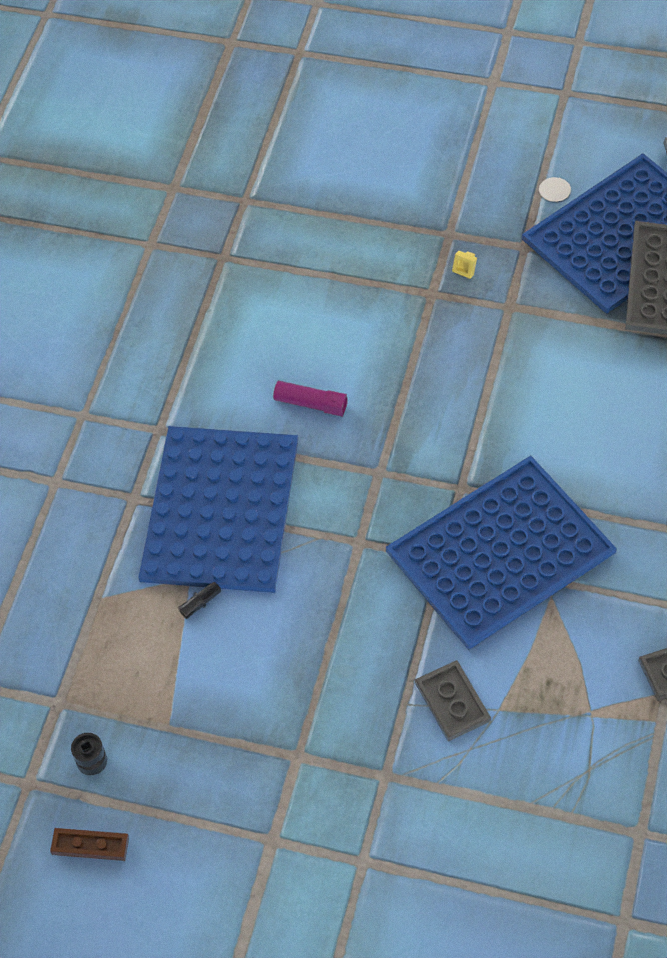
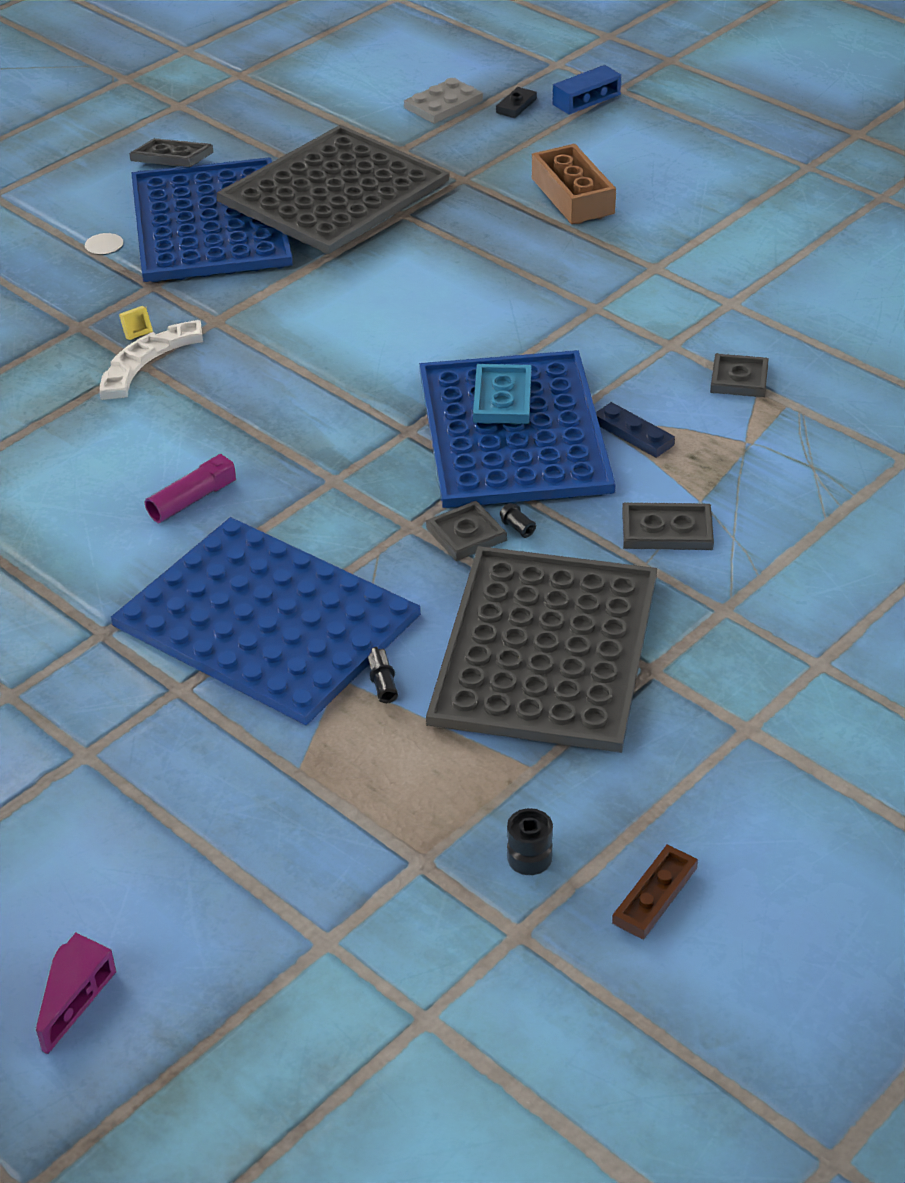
camera: 65 degrees left, 15 degrees down
none -> white tile [100,320,203,400]
none -> dark grey tile [426,501,507,561]
none -> dark grey plate [426,546,657,753]
none -> dark azure plate [473,364,531,424]
none -> black pin [500,503,536,538]
none -> dark blue plate [596,402,675,458]

